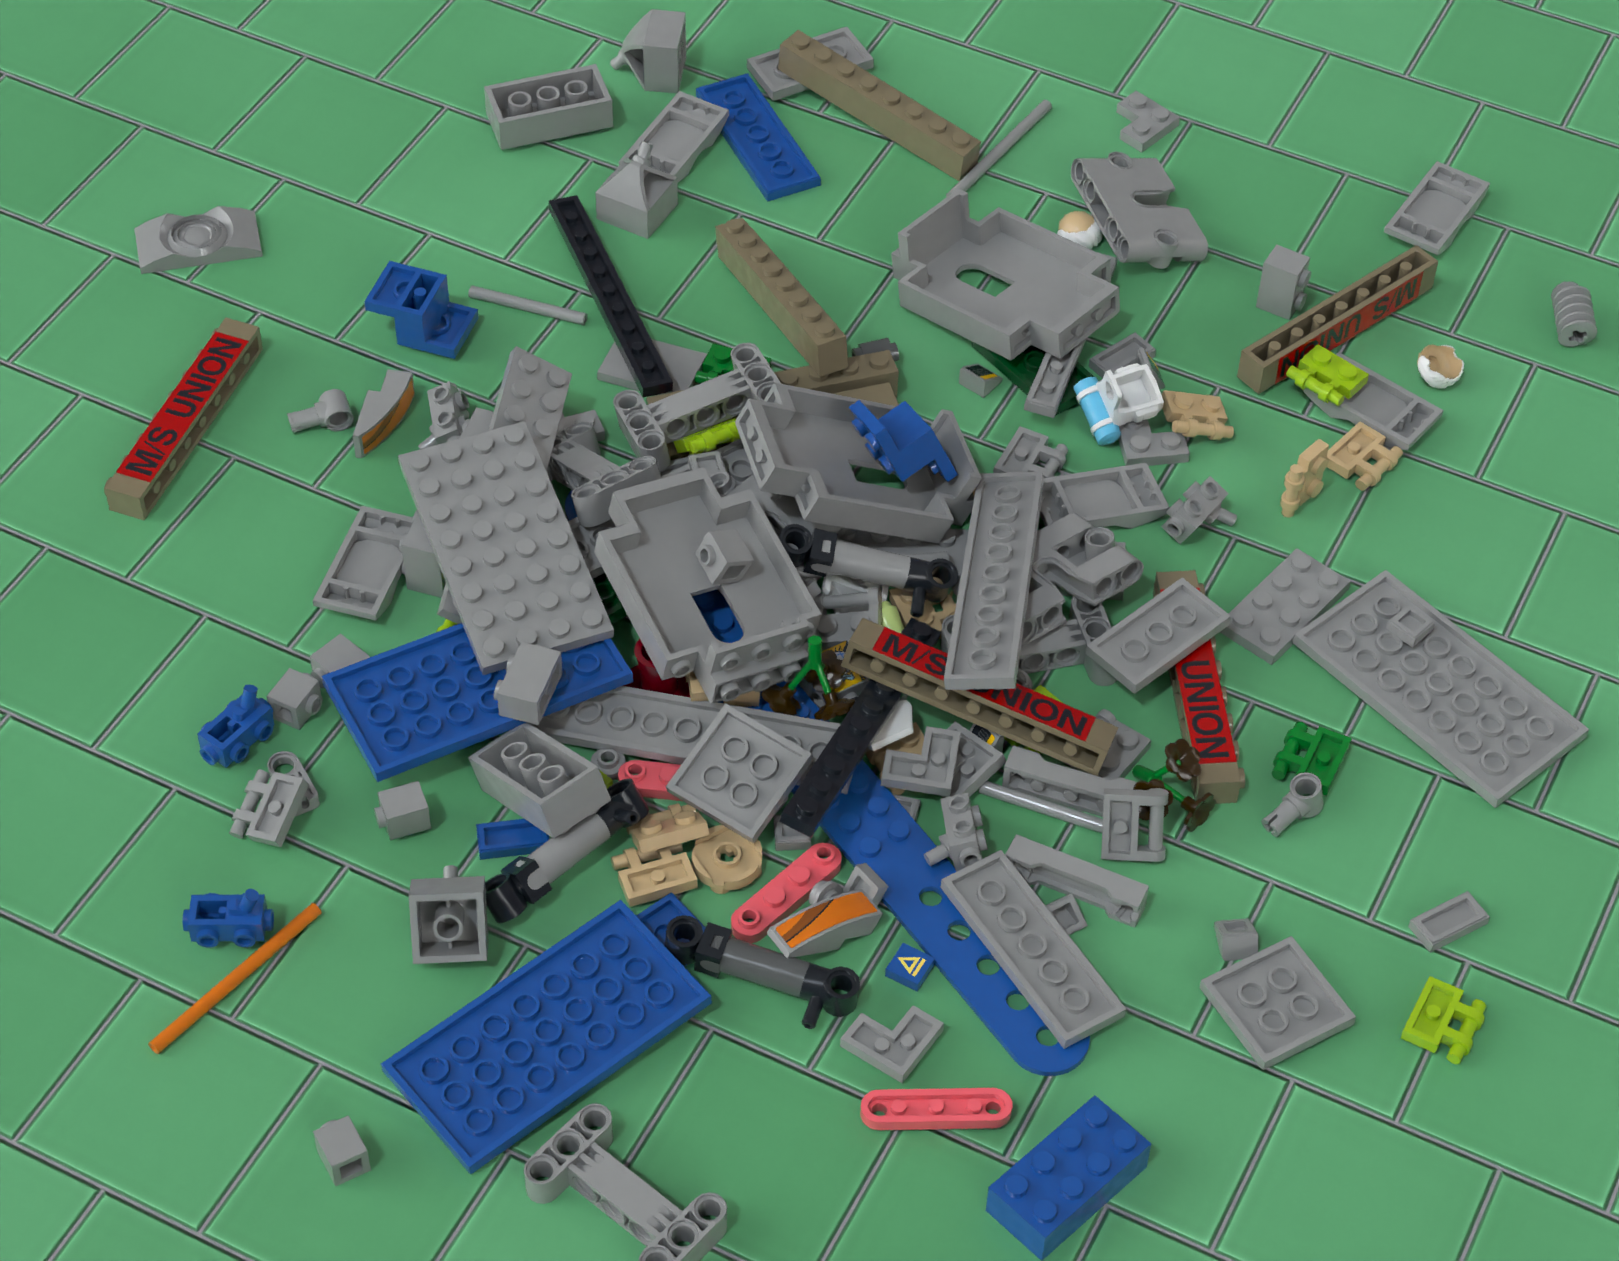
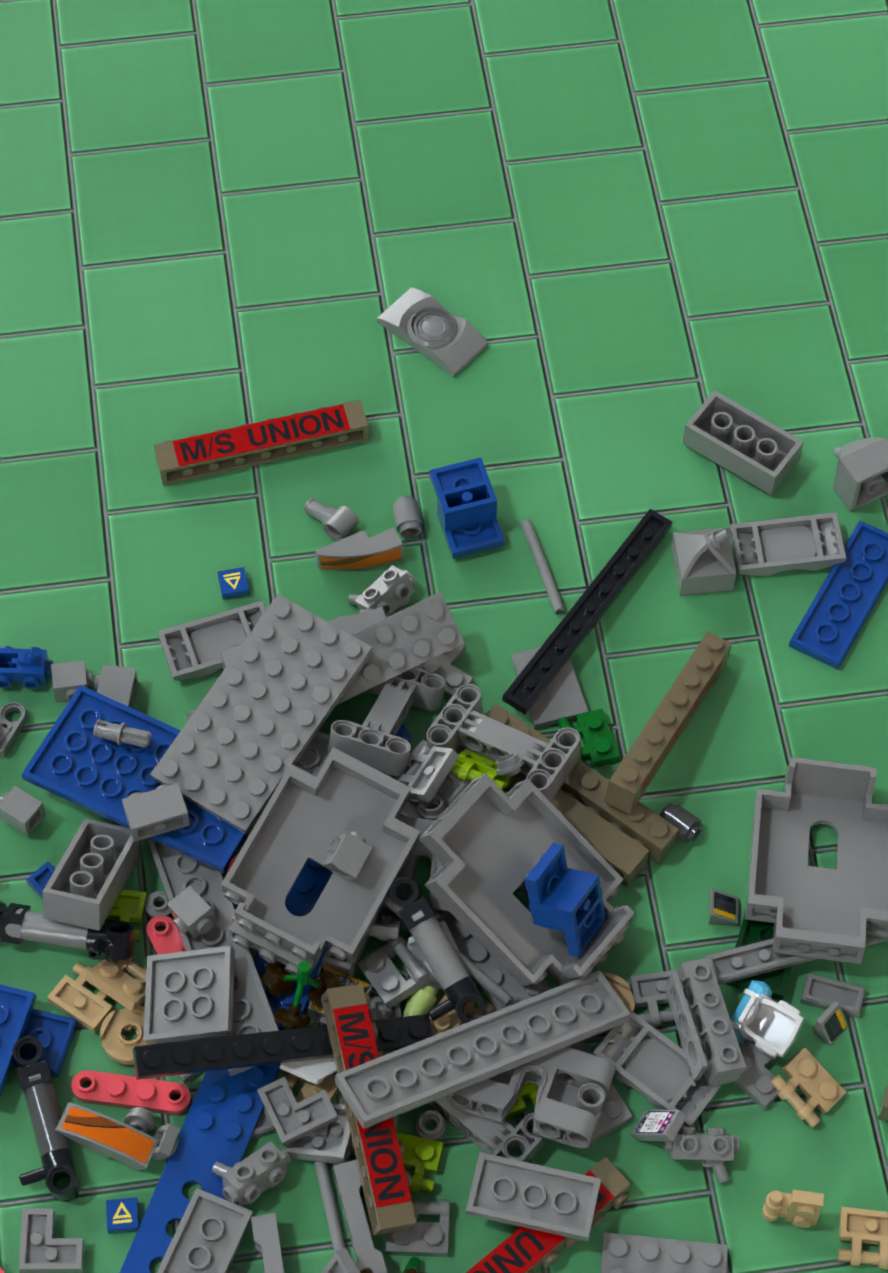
camera: 55 degrees right, 10 degrees up
none -> light grey axle [93,719,152,747]
none -> light grey brick [167,885,217,939]
none -> blue tile [217,567,249,599]
none -> light grey brick [392,496,423,538]
none -> light grey plate [398,746,459,802]
none -> light grey plate [495,753,524,777]
none -> tile [631,1110,687,1141]
none -> light grey brick [664,958,746,1087]

